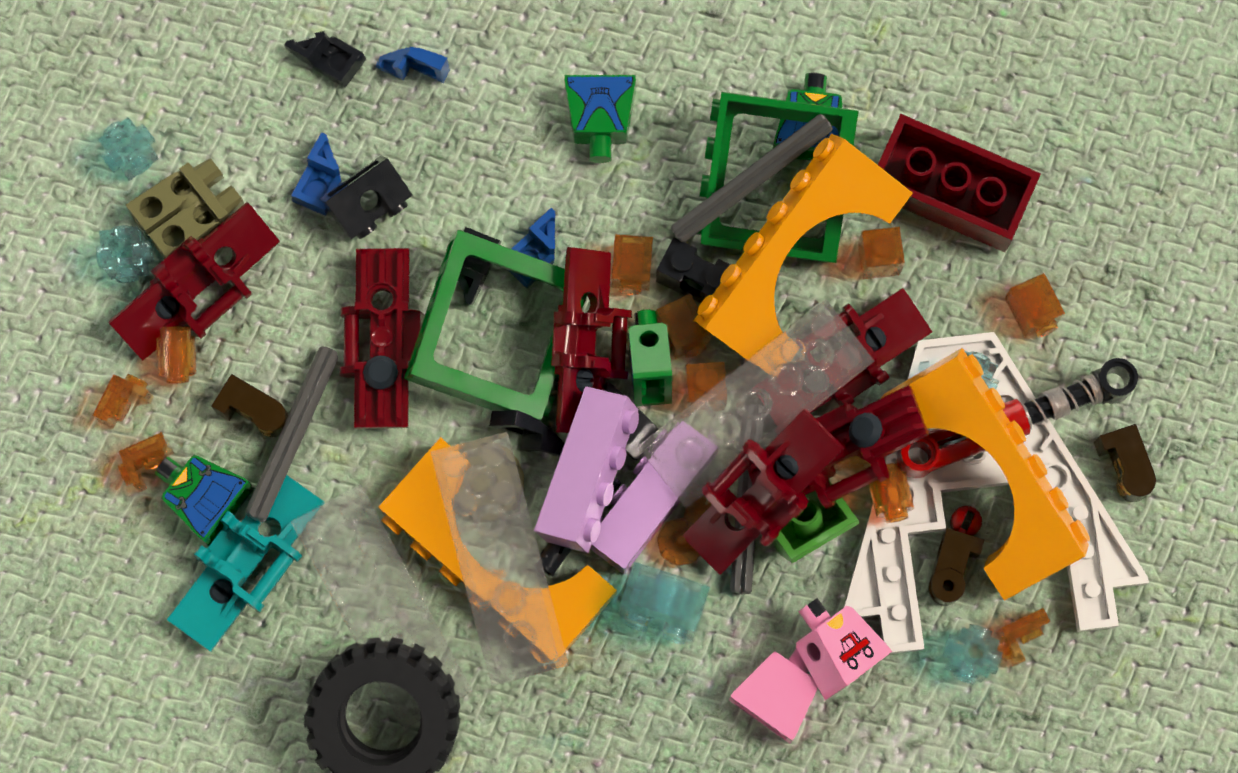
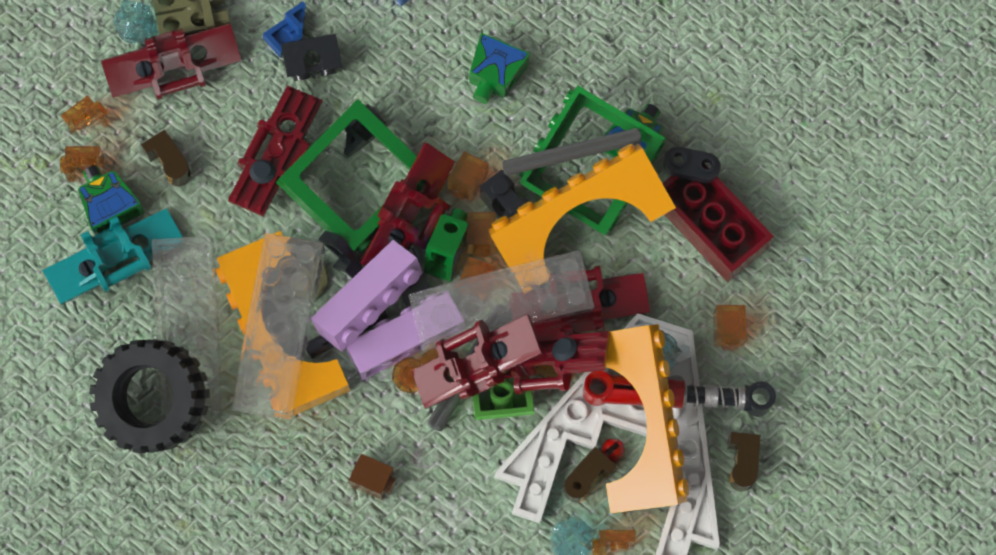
camera: 20 degrees right, 5 degrees down
clear orange brick [156,326,197,383] -> none
dark grey axle [246,346,338,522] -> none
blue slope [508,208,555,288] -> none
clear light blue brick [619,562,710,645] -> none
bright pink torso [729,648,818,744] -> none
bright pink torso [796,598,892,700] -> none
clear orange brick [858,227,905,279] -> none
clear orange brick [869,463,915,523] -> none
none -> reddish brown brick [348,454,397,500]
none -> black plate [663,147,721,183]

